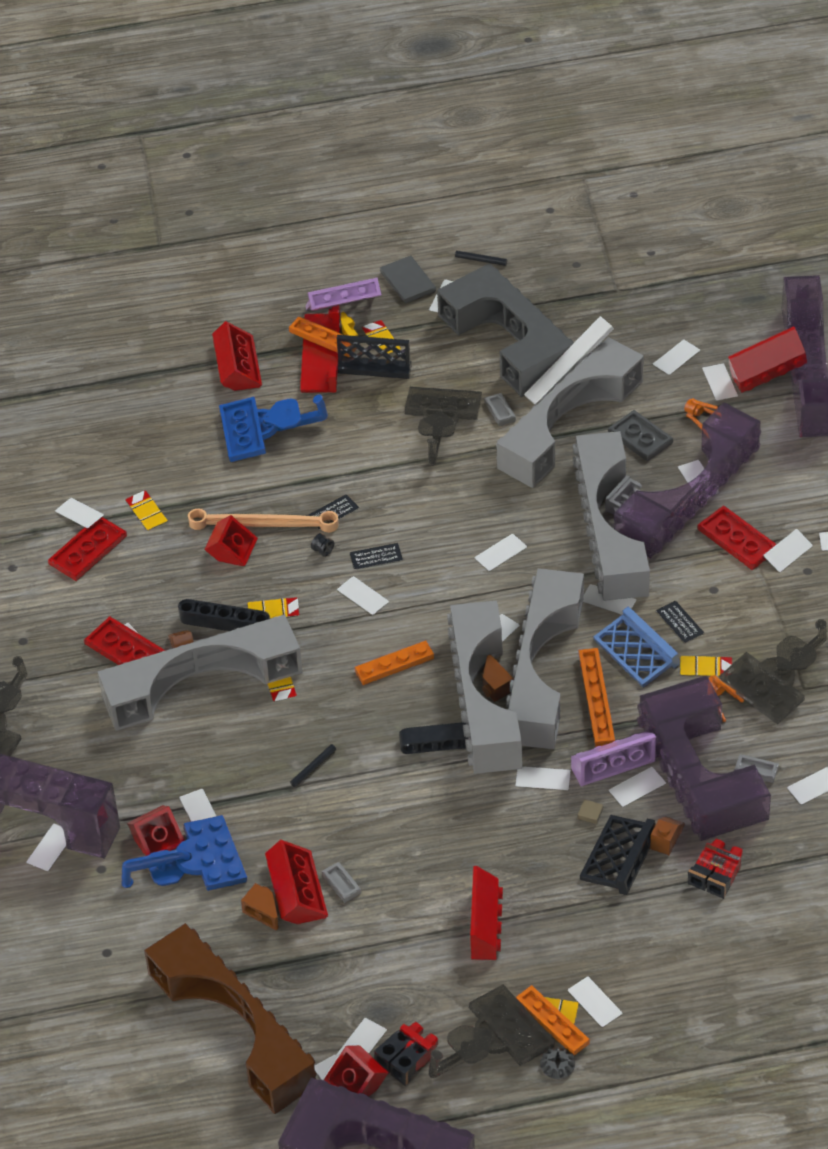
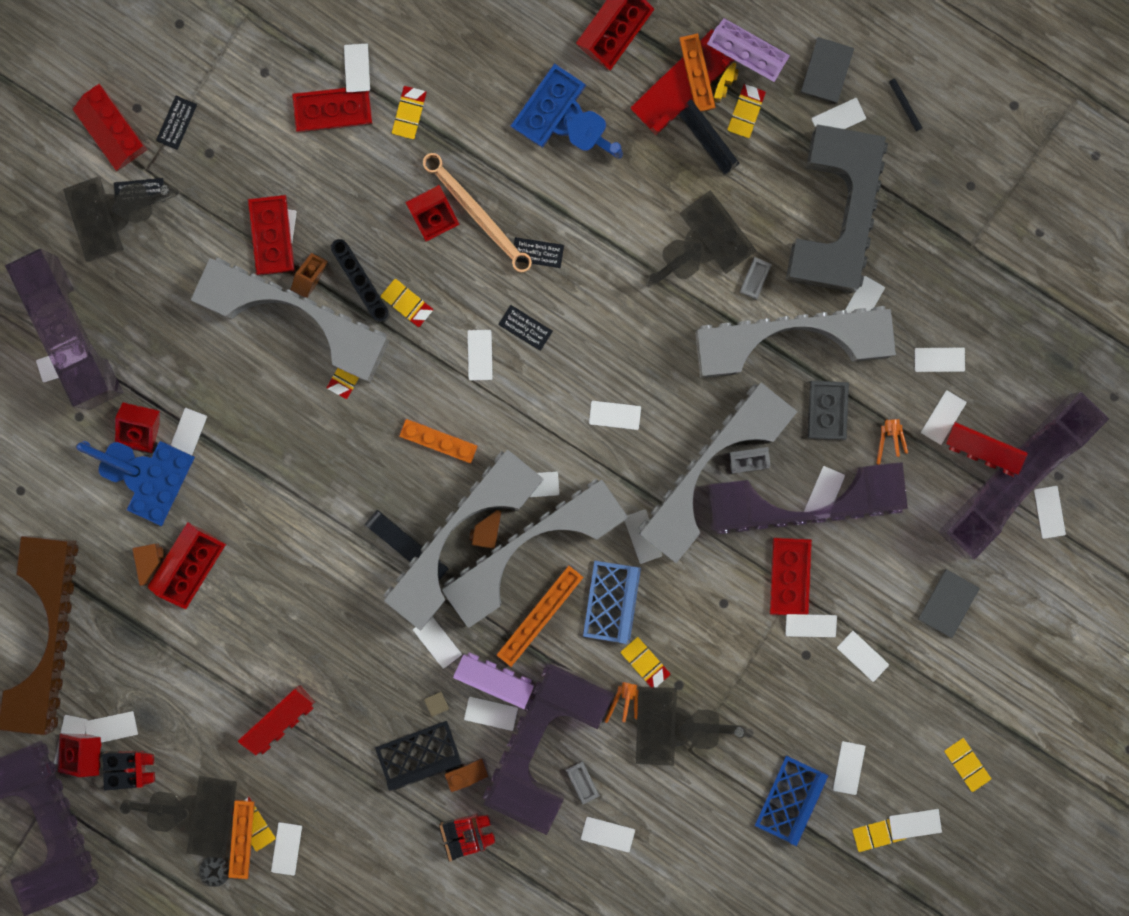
camera: 45 degrees right, 40 degrees up
black bar [290,744,336,787] -> none
black wheel [311,533,334,557] -> none
light grey tile [321,862,362,903] -> none
white tile [524,316,614,405] -> none
black sticker [656,601,704,643] -> none

